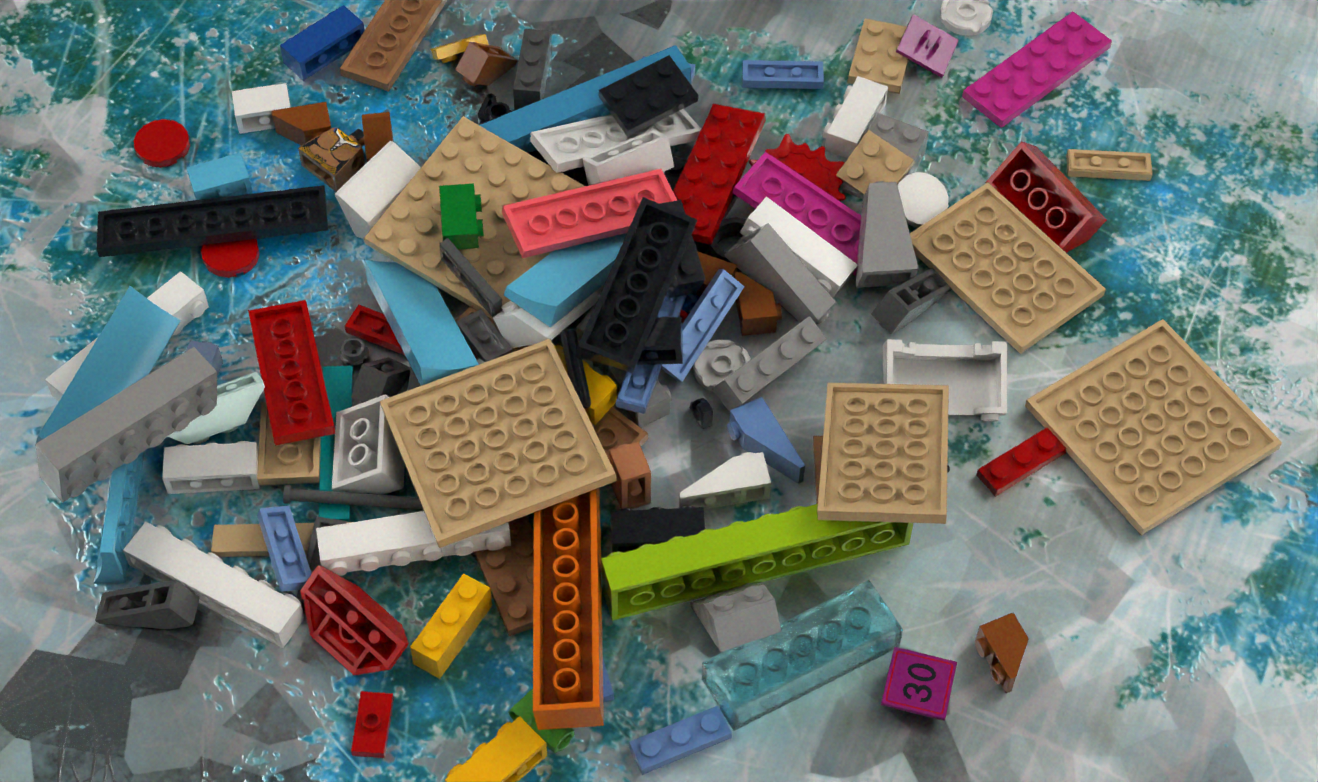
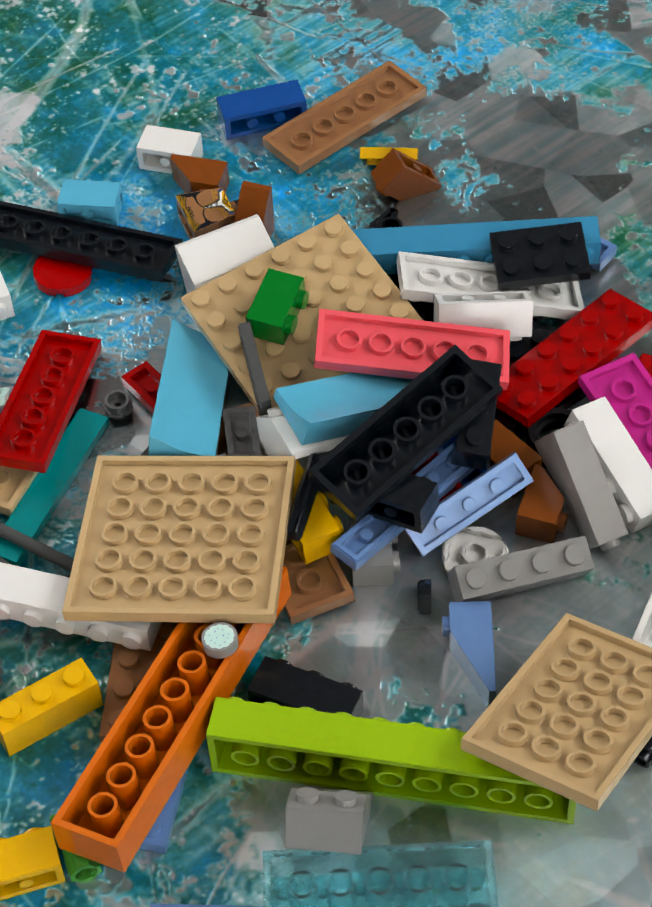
camera: 30 degrees right, 5 degrees down
red tile [134,119,190,168] -> none
white slope [332,394,405,495] -> none
dark grey slope [351,357,411,403] -> none
dark grey brick [513,29,552,110] -> none
nougat brick [609,442,651,509] -> none
white slope [679,452,771,509] -> none
none -> tile [201,622,239,659]

